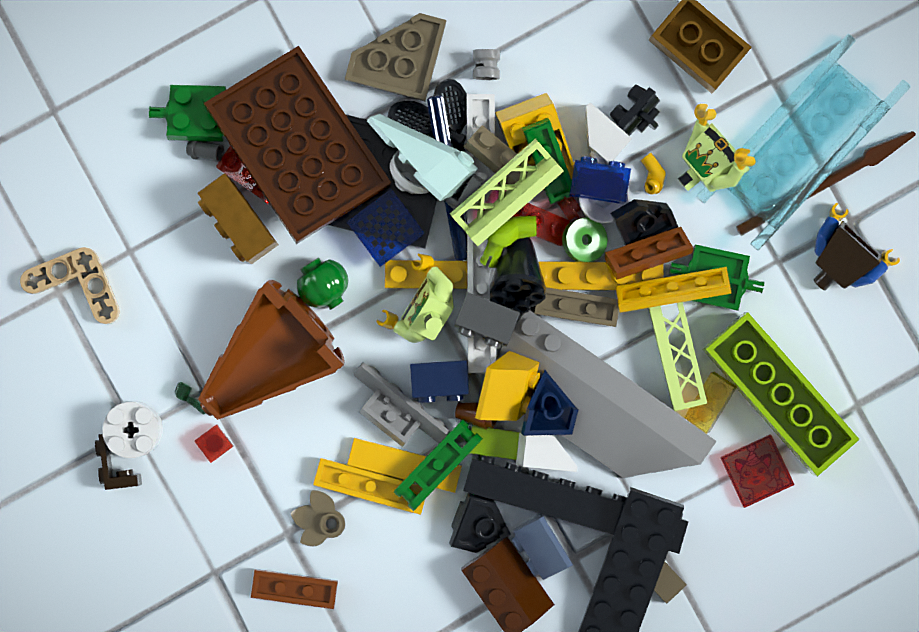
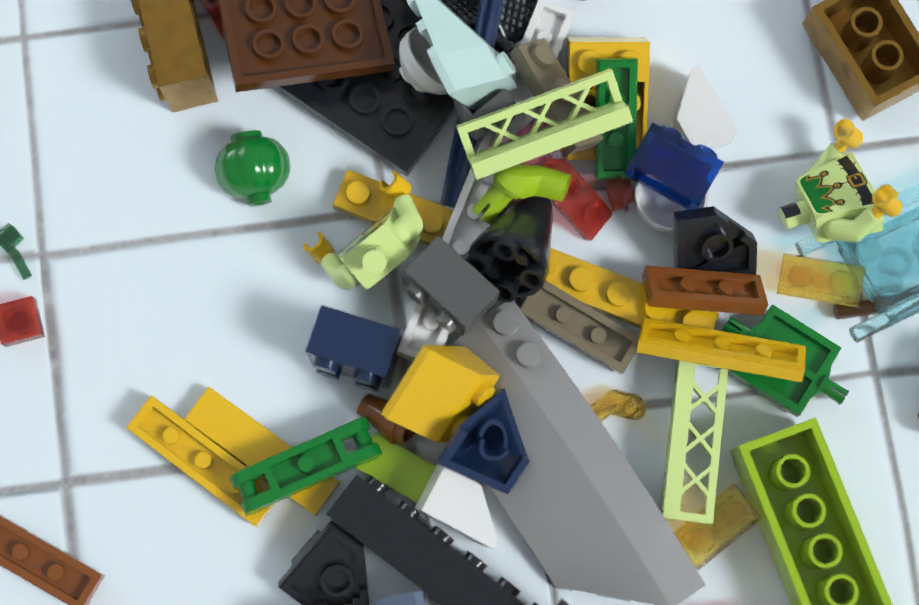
camera: 25 degrees right, 10 degrees down
dark orange cone [198,280,345,420] -> none
dark tan plate [291,490,345,547] -> none
clear blue tile [347,189,425,267] -> none
light grey bracket [354,362,450,447] -> none
bright green piece [562,217,608,262] -> none
black hips [610,84,660,136] -> none
yellow arm [640,152,666,195] -> none
none -> clear yellow arm [590,390,646,422]
none -> clear yellow plate [777,253,865,307]

